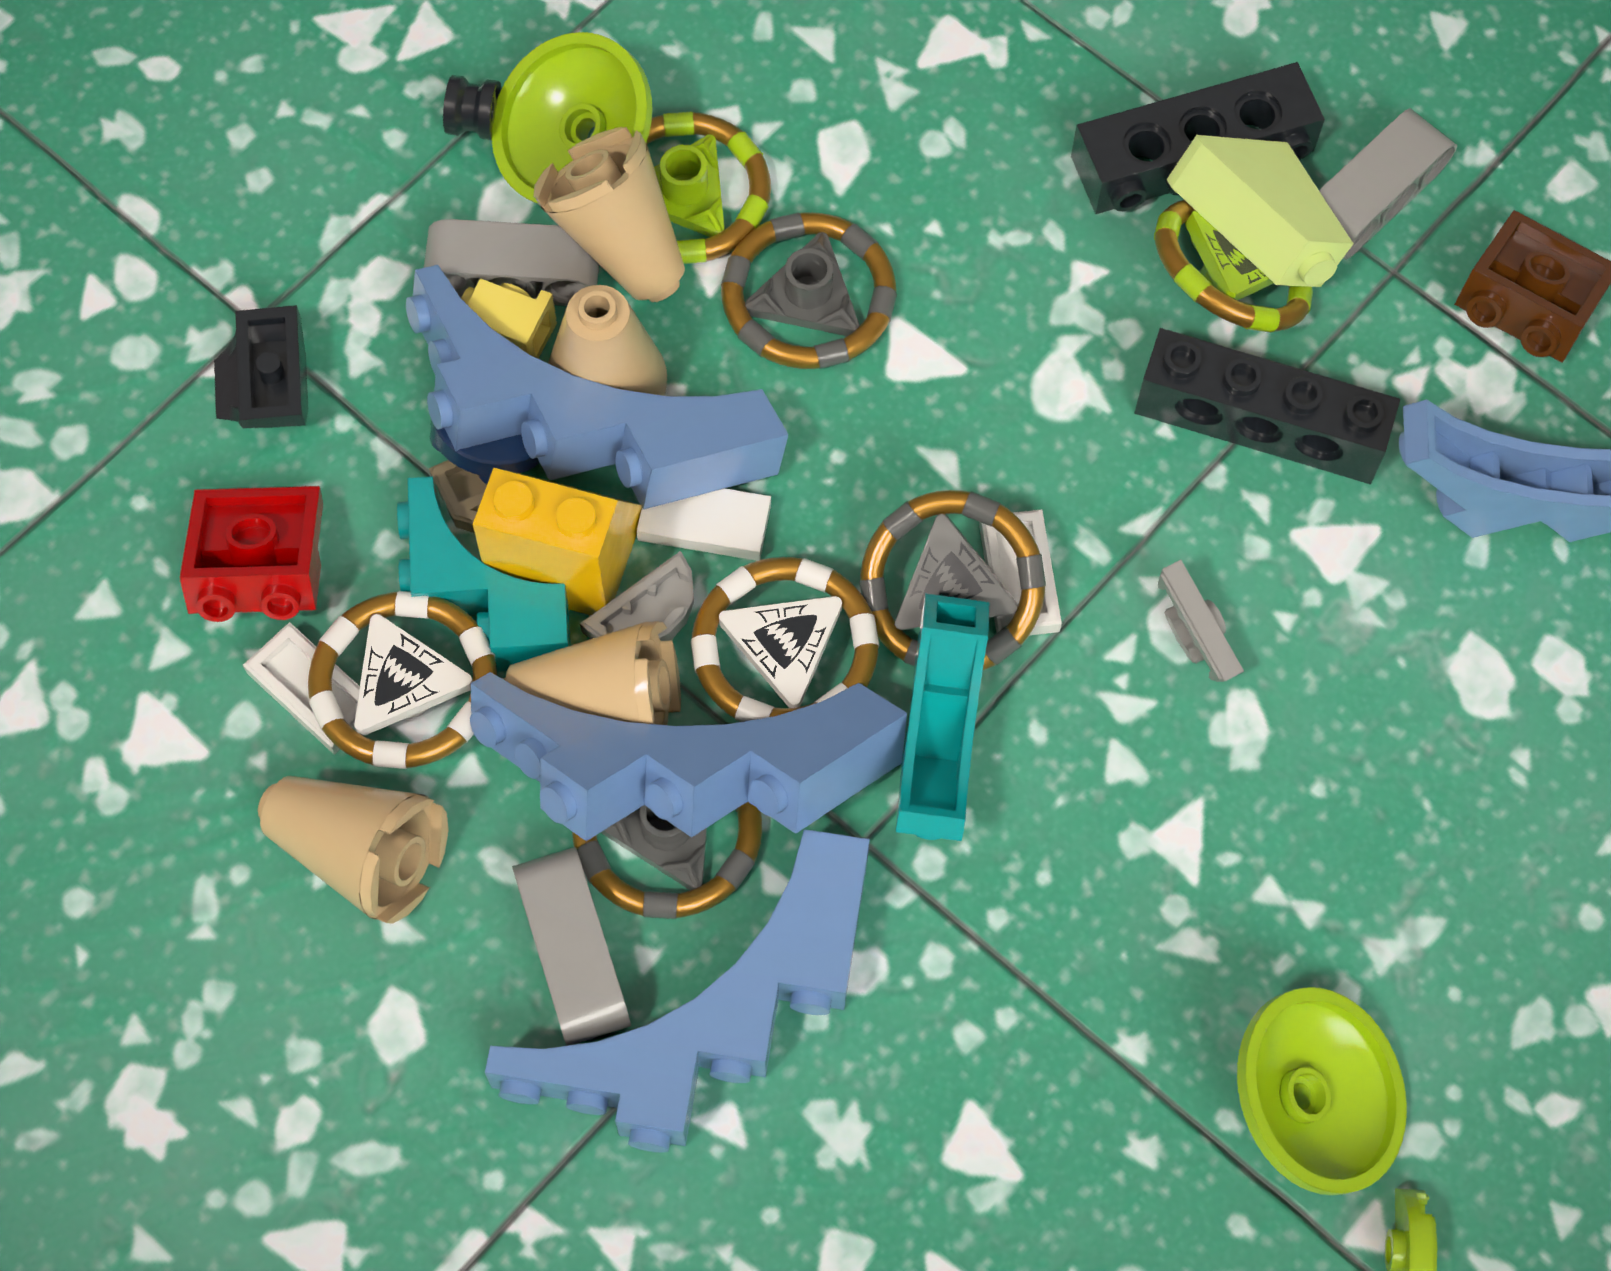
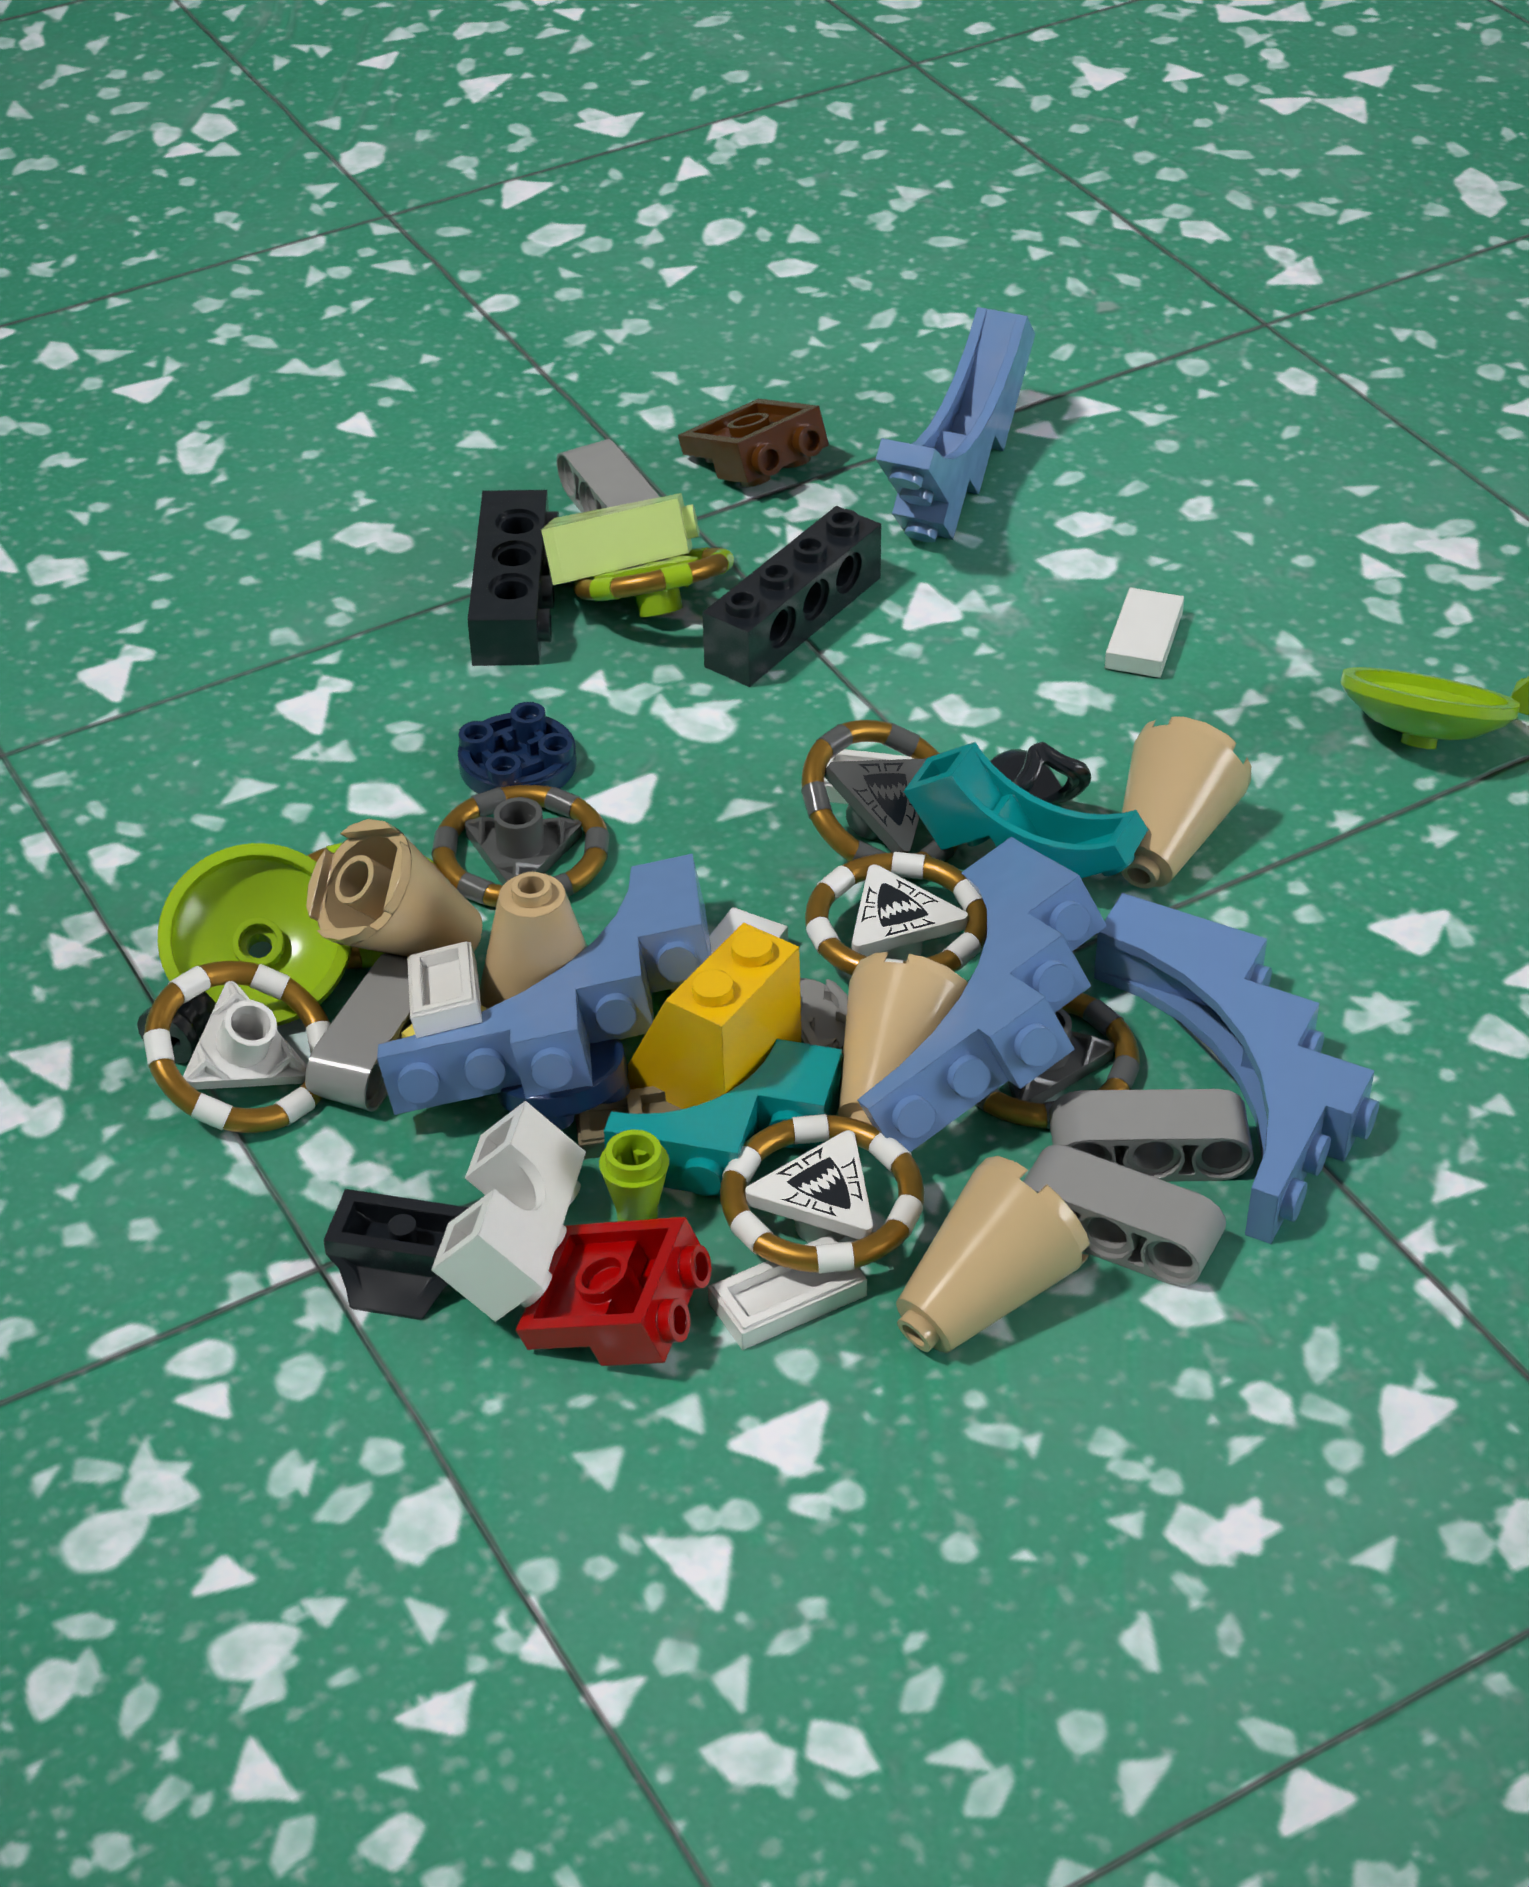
camera: 70 degrees left, 25 degrees down
light grey plate [1158,560,1244,682] -> none
none -> white piece [143,961,331,1133]
none -> white tile [407,941,482,1038]
none -> white arch [431,1101,586,1322]
none -> dark blue tile [458,702,577,794]
none -> lime cone [599,1130,669,1221]
none -> black piece [991,742,1091,804]
none -> light grey beam [1023,1144,1226,1286]
none -> white tile [1105,587,1184,678]
none -> tan cone [1121,717,1252,888]

